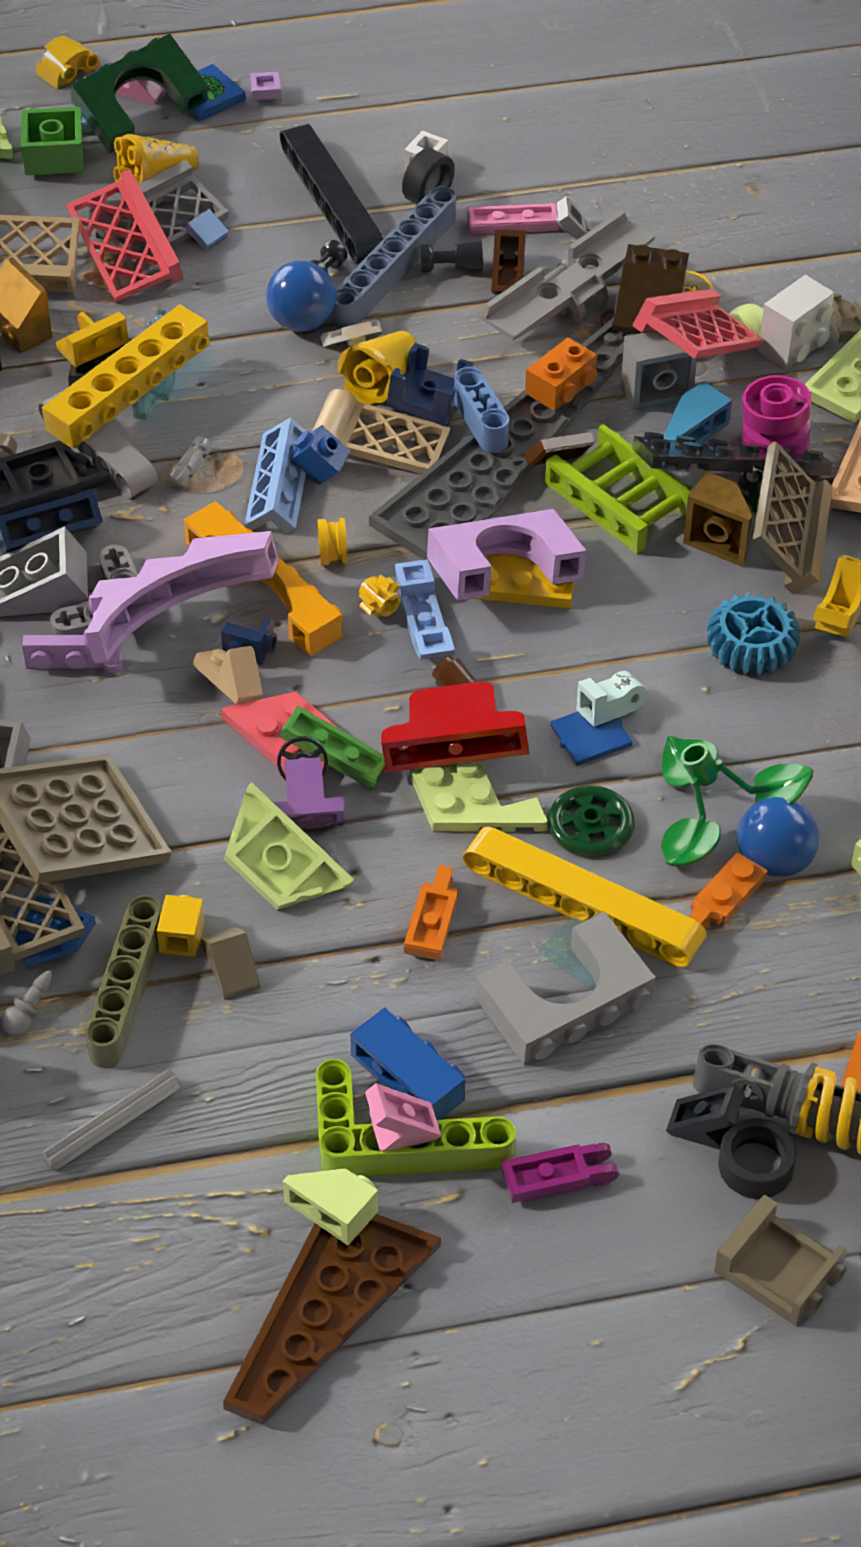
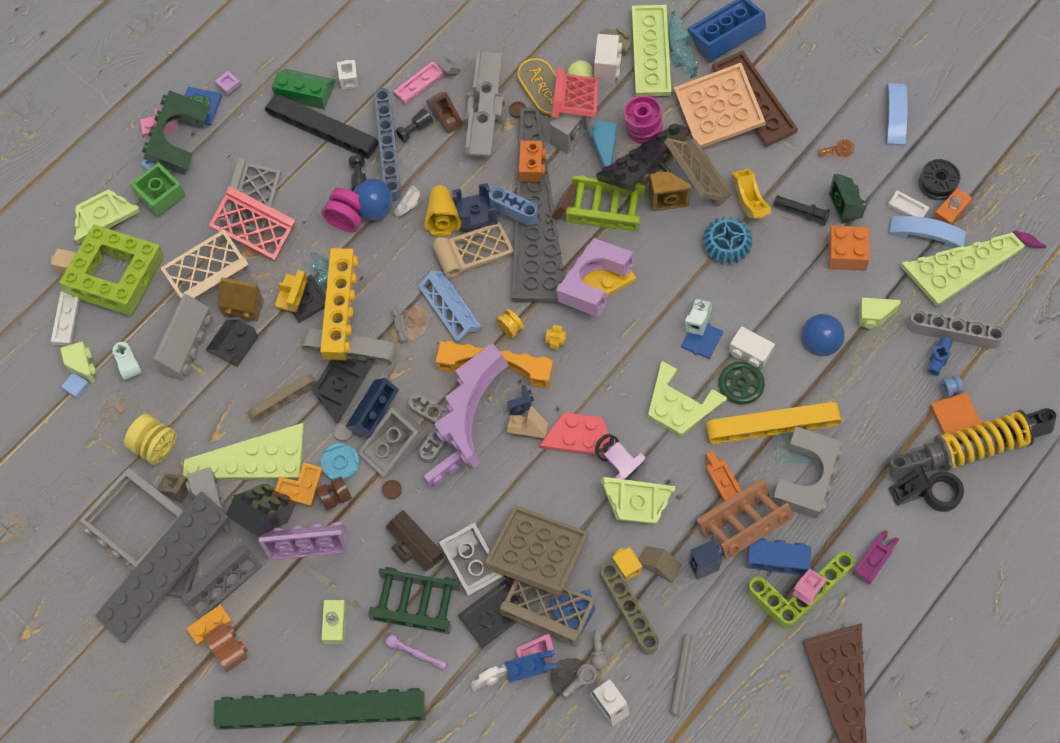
camera: 35 degrees left, 15 degrees up
yellow cylinder [36,36,101,89] -> none
yellow cone [113,134,199,184] -> none
light blue tile [185,209,229,251] -> none
bright green tile [279,705,386,790] -> none
yellowish green slope [283,1169,379,1245] -> none
blue brick [291,425,350,485] -> none
red brick [381,682,530,772] -> none
light blue slope [395,559,455,660] -> none
black tyre [402,147,455,204] -> none
reddish brown cone [432,655,477,687] -> none
dark brown slope [611,244,689,334] -> none
green plant [661,736,814,866] -> none
orange hinge [688,852,768,930] -> none
dark tan panel [714,1194,847,1326] -> none
none -> green slope [272,69,336,110]
none -> dark pink wheel [321,187,363,233]
none -> dark blue brick [688,540,723,580]
none -> nougat fence [696,479,793,560]
none -> white brick [729,326,775,370]

